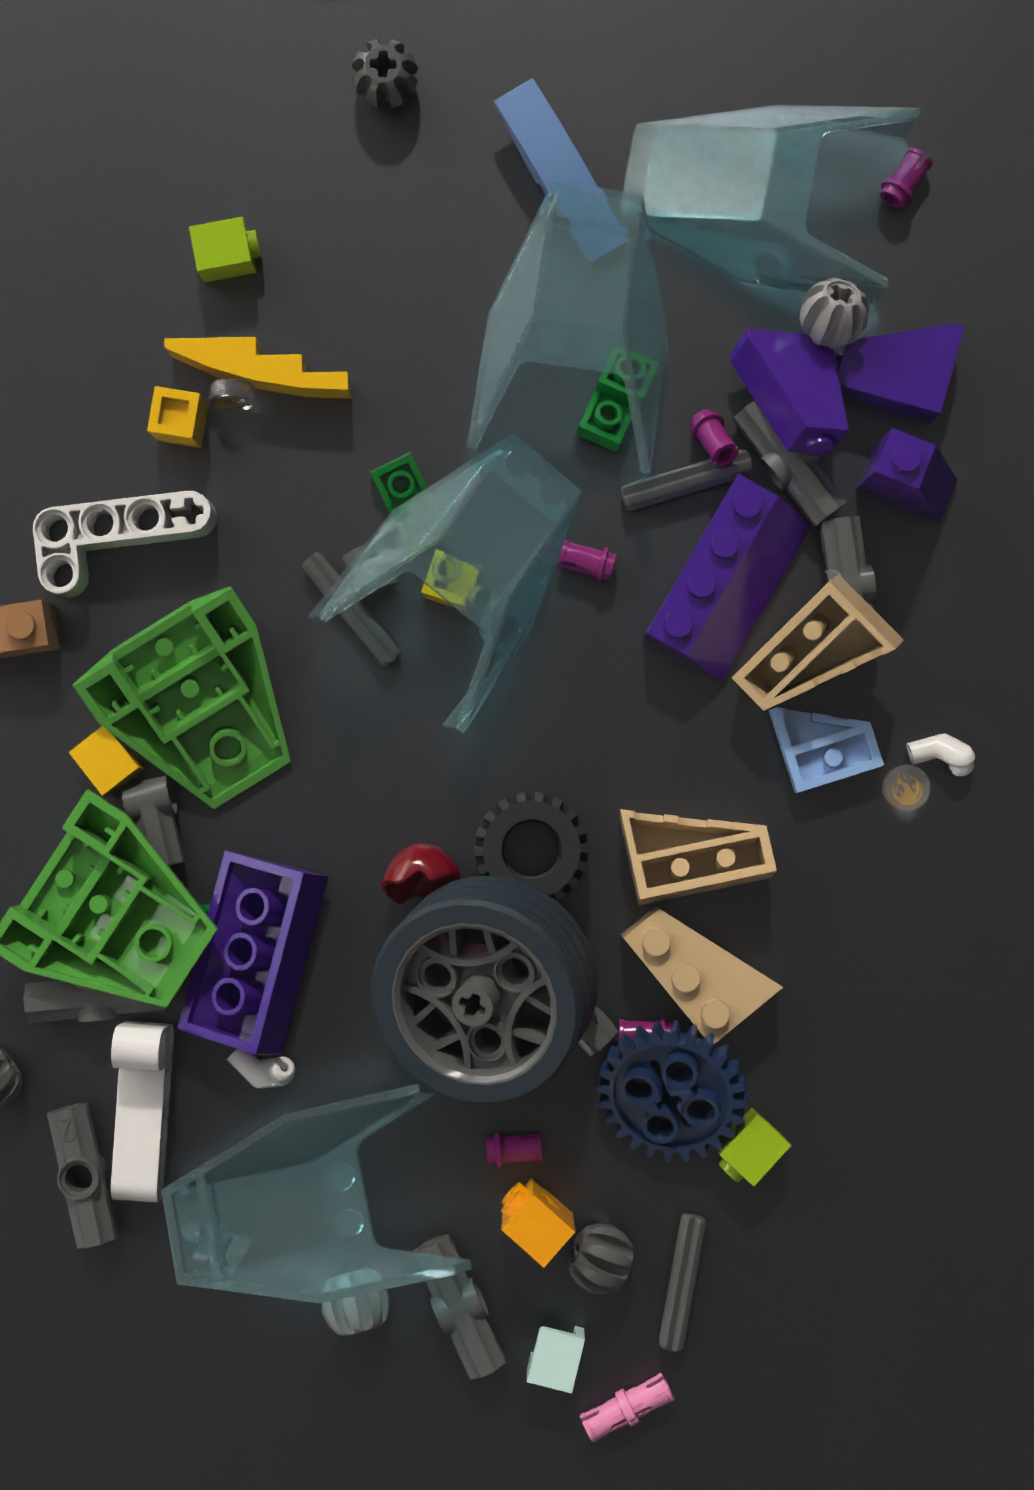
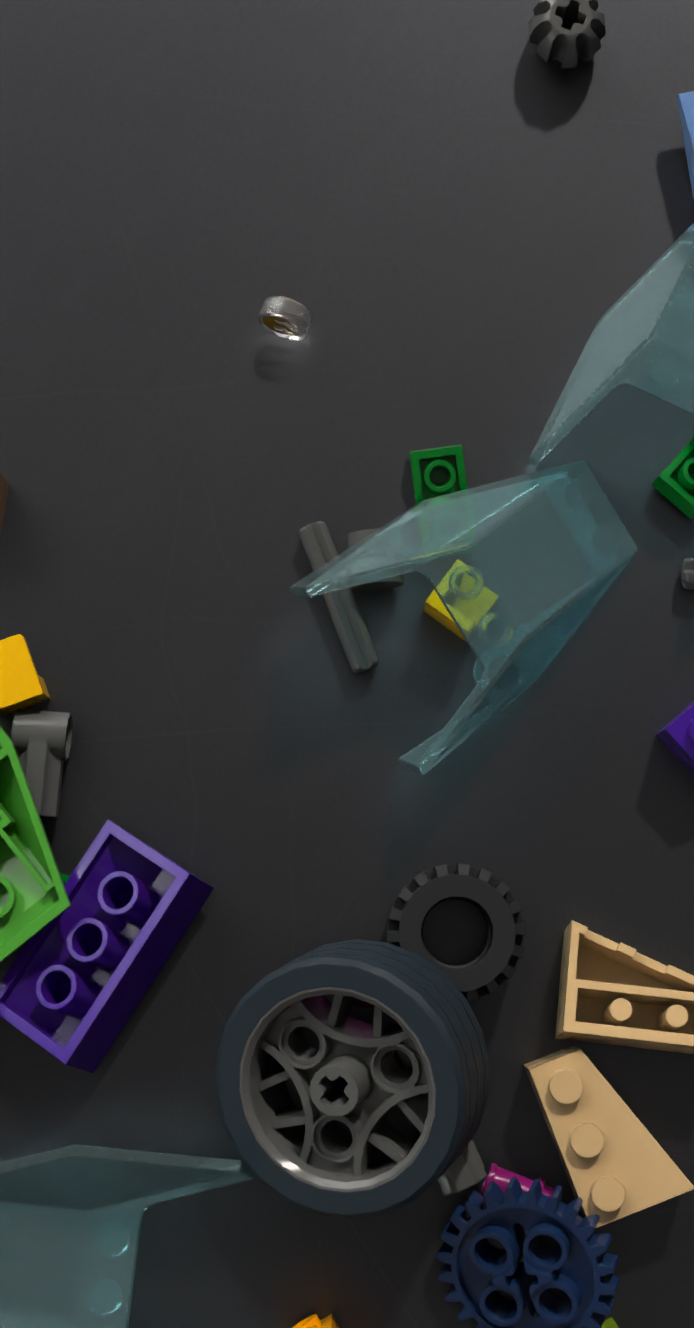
camera: 15 degrees right, 5 degrees down
white beam [33,491,217,598] -> none
bright green wedge [73,586,291,809] -> none
yellow panel [147,386,208,448] -> none
yellow slope [164,337,352,399] -> none
lime brick [189,216,262,283] -> none
white arm [227,1049,295,1089] -> none
dark red hair [381,843,461,904] -> none
magenta pin [485,1132,542,1169] -> none
magenta pin [557,540,617,583] -> none

